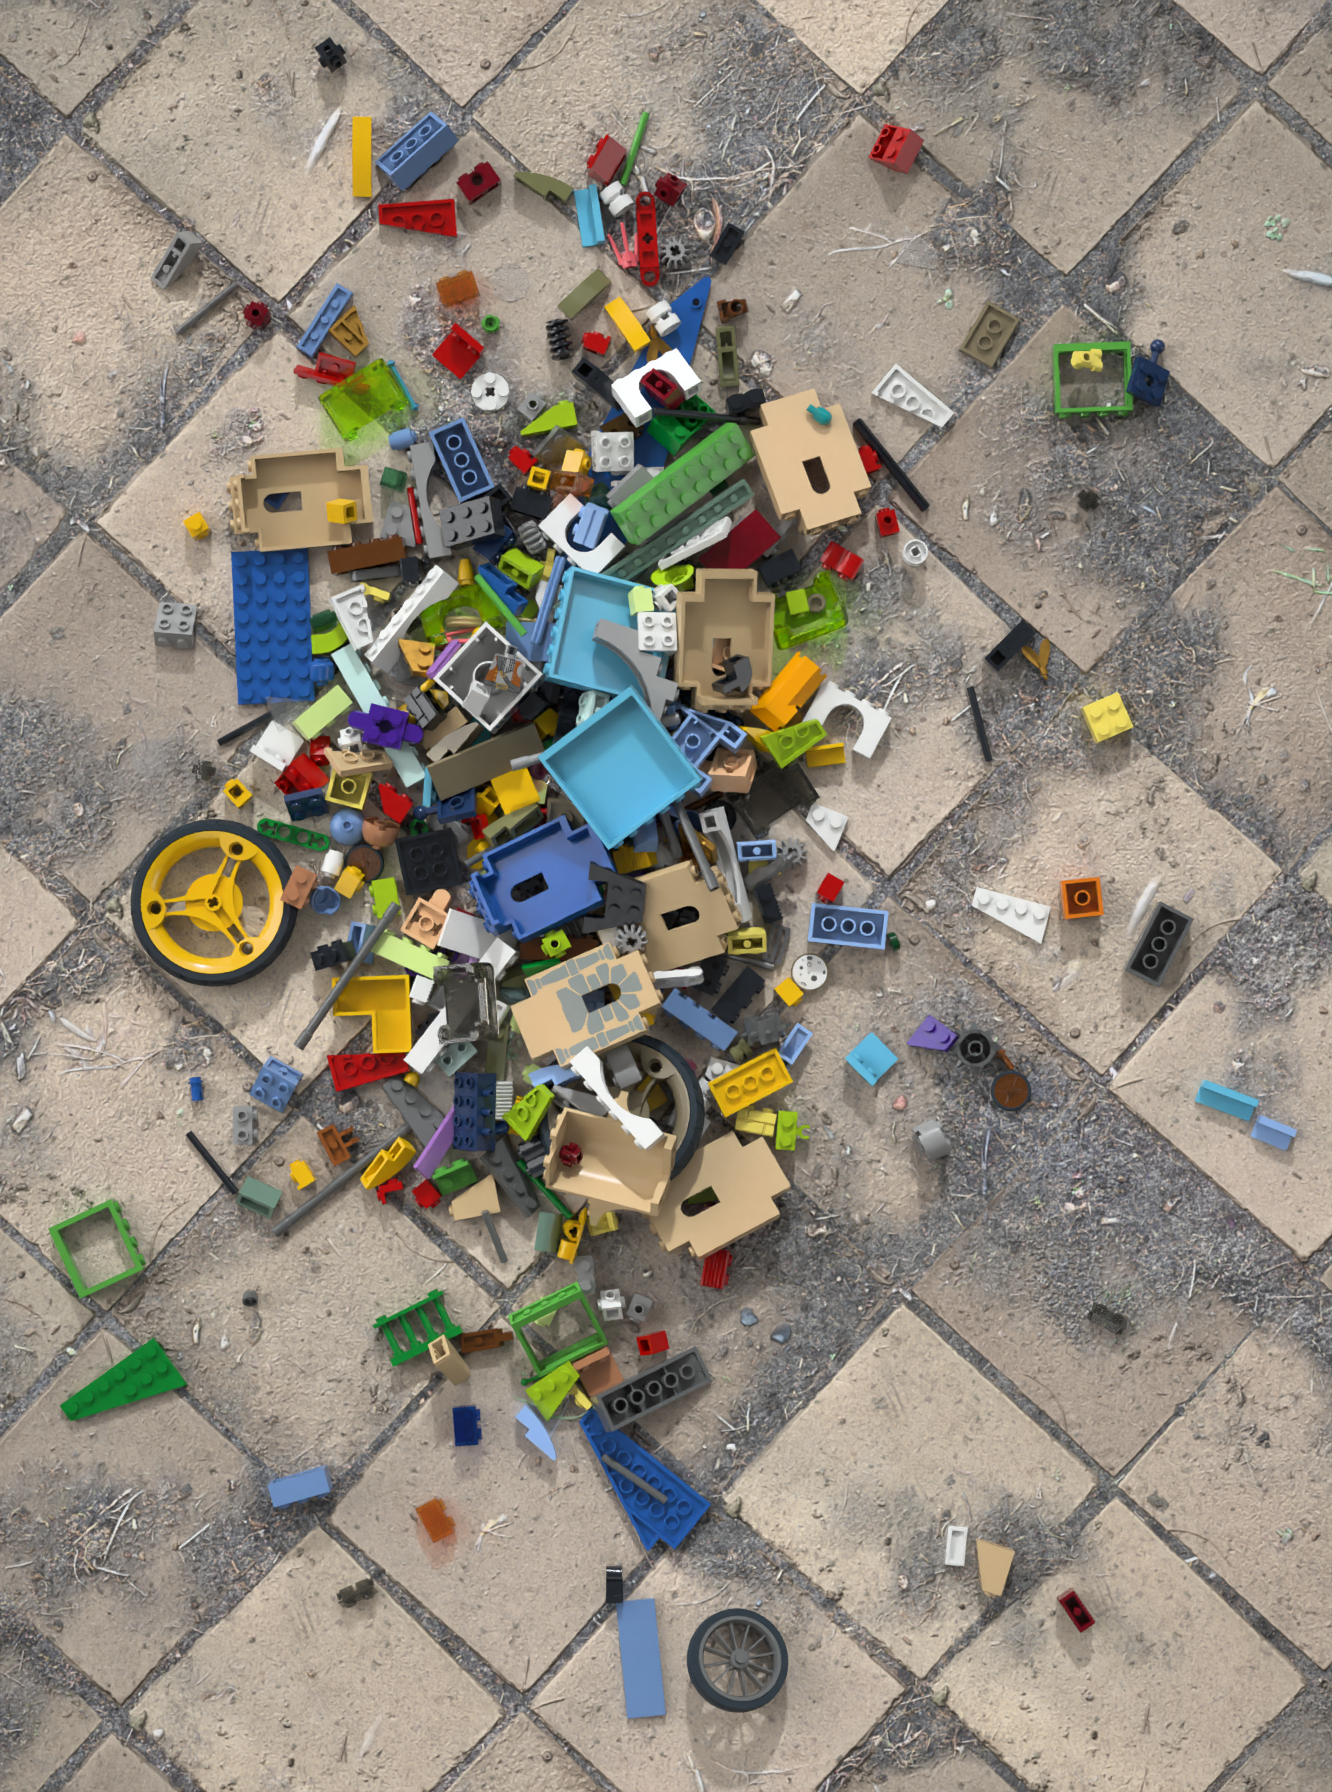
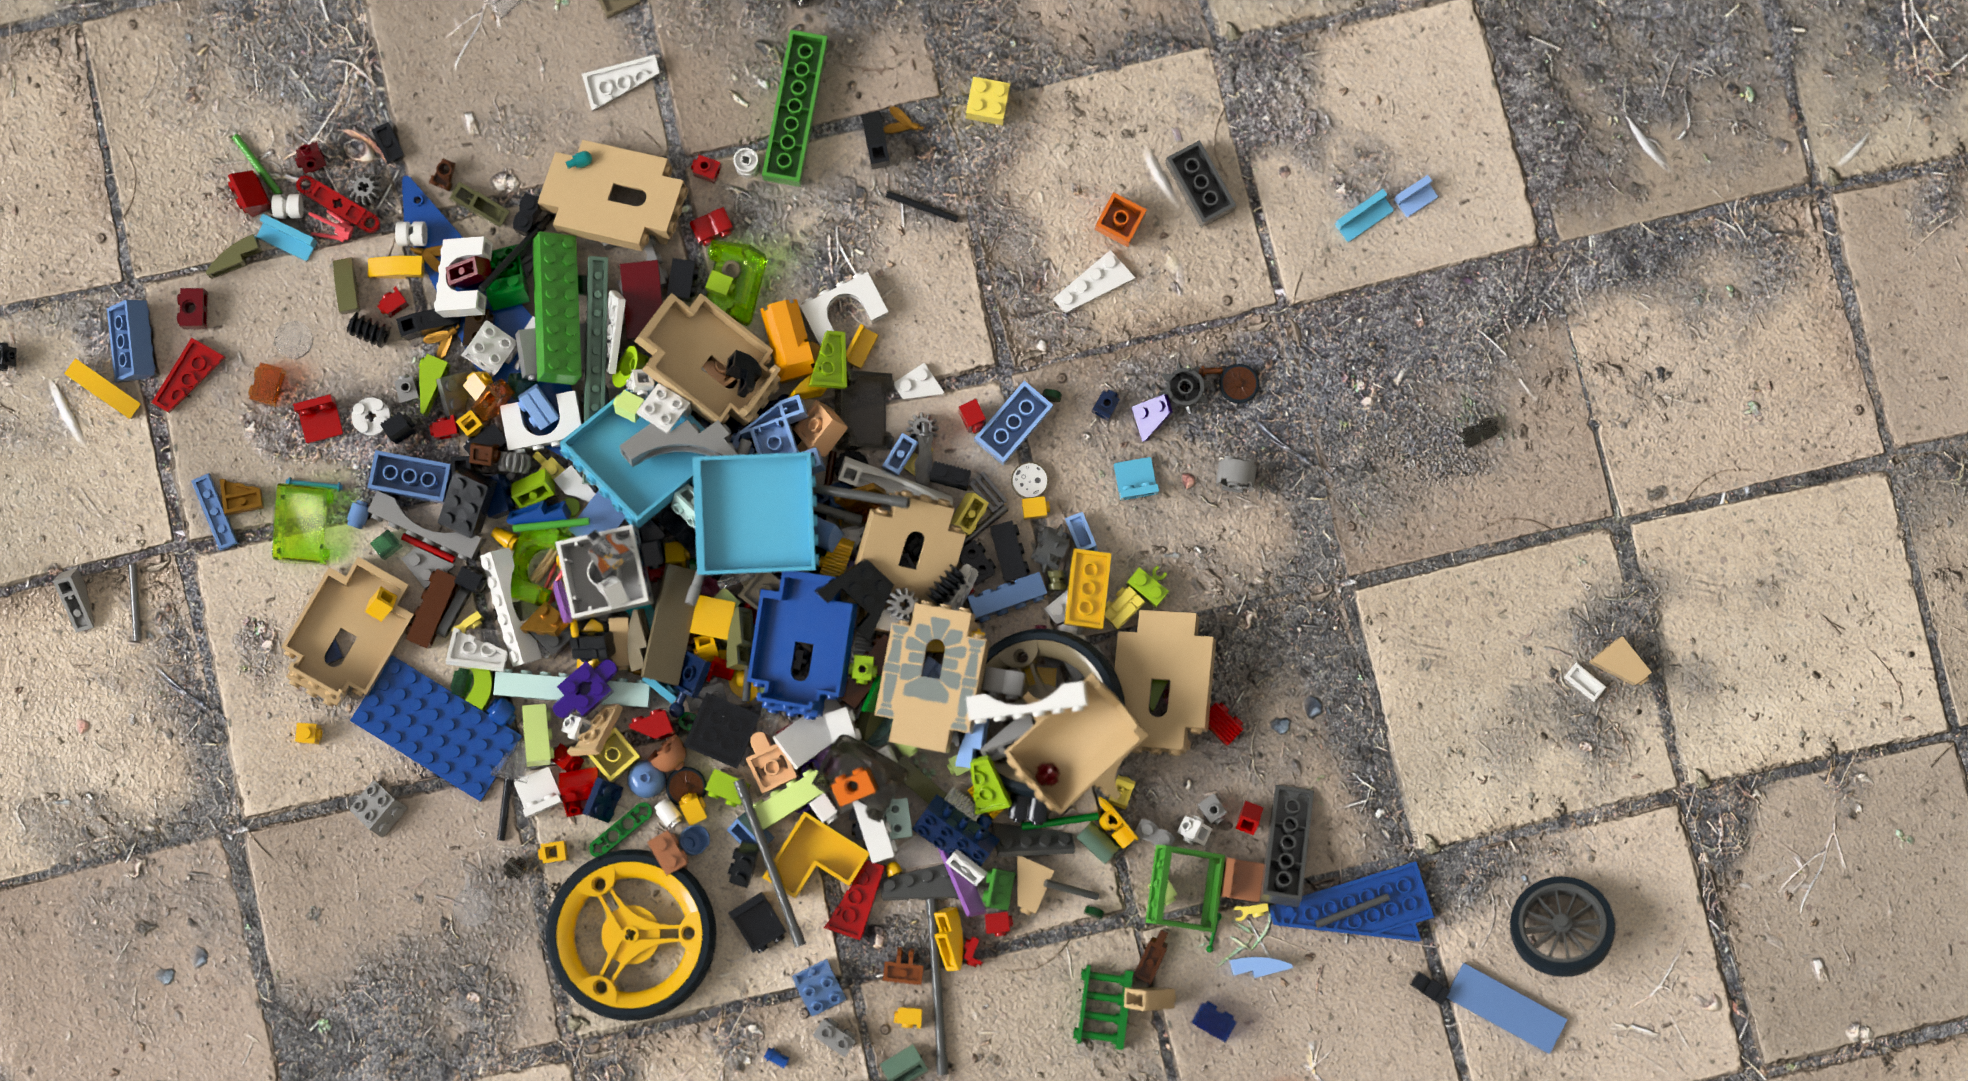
camera: 60 degrees left, 5 degrees down
dark red brick [243,301,272,331] -> none
red bracket [293,352,370,395] -> none
bright green plate [481,315,500,333] -> none
lime wing [525,1361,580,1422] -> none
medium blue axle [530,556,566,646] -> none
black axle [853,418,930,512] -> none
red brick [858,445,882,475] -> none
dark red brick [1057,1588,1095,1633] -> none
none -> black brick [380,412,416,445]
none -> pearl gold piece [423,324,460,360]
none -> reddish brown bracket [469,443,501,466]
none -> black panel [728,892,787,954]
none -> bright green brick [762,30,828,187]
none -> orange brick [830,766,879,807]
none -> black piece [926,564,966,606]
none -> white tile [945,849,987,886]
none -> dark green tile [1084,906,1104,919]
none -> dark blue brick [1092,389,1120,421]

